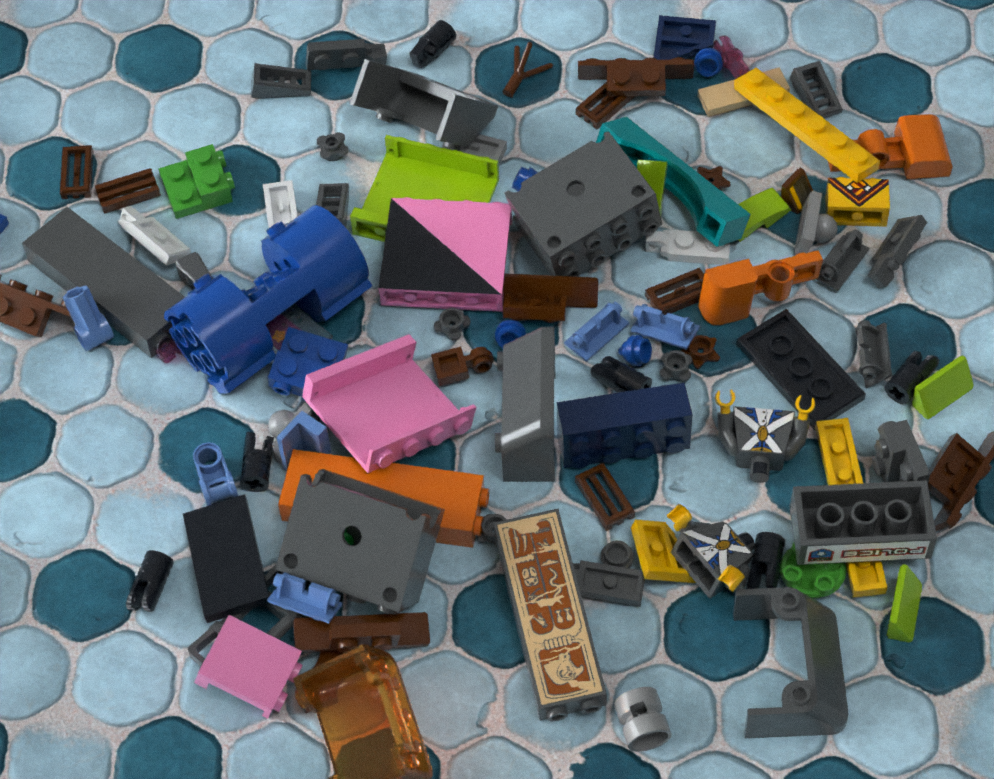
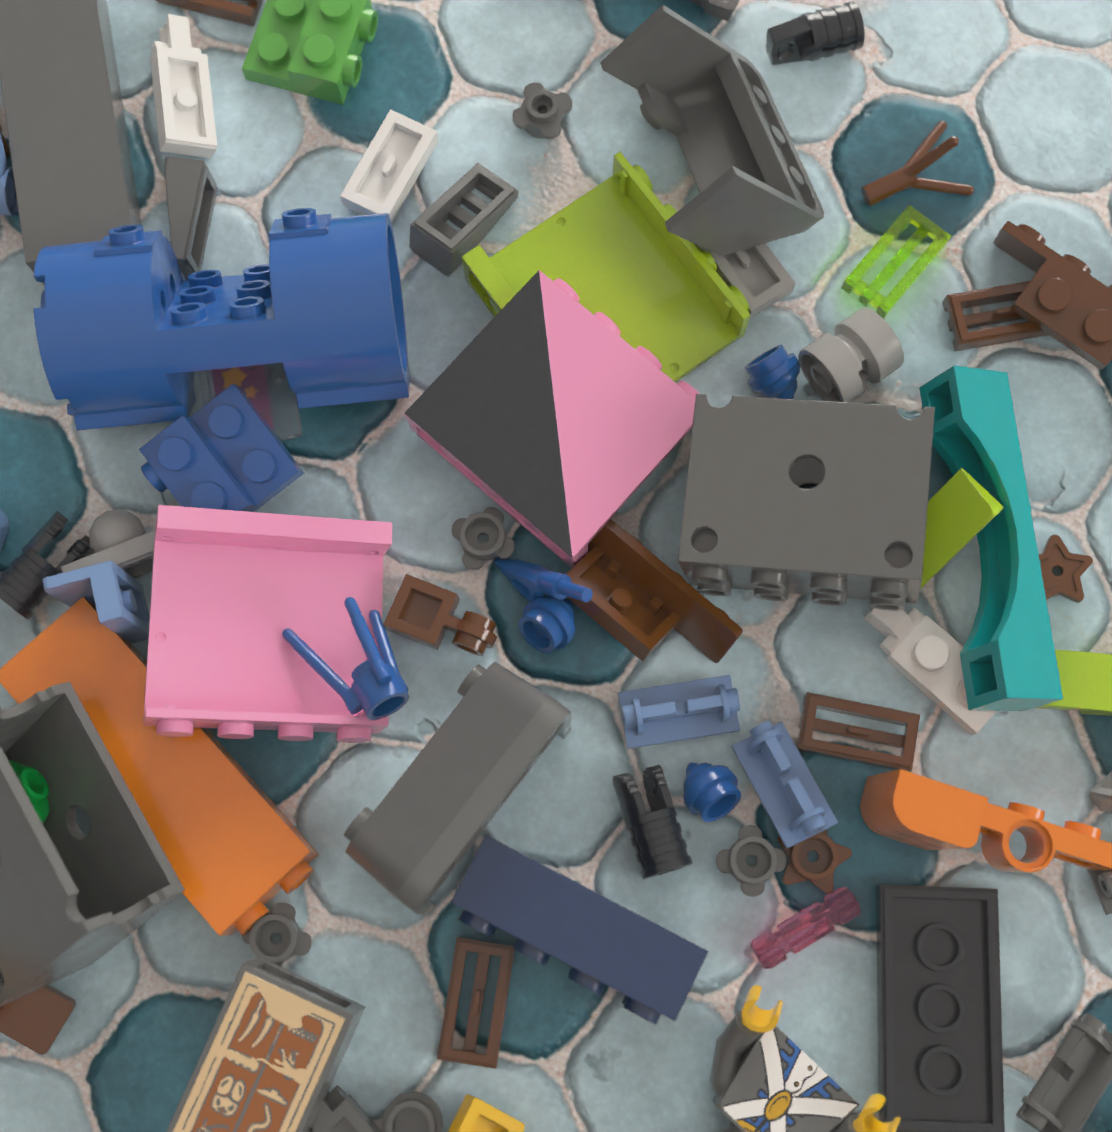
camera: 35 degrees right, 20 degrees up
none -> blue plant [282,597,410,720]
none -> blue hand [494,558,593,602]
none -> clear pink axle [750,887,861,969]
none -> light grey wheel [798,307,904,403]
none -> clear neon green tile [841,205,951,319]

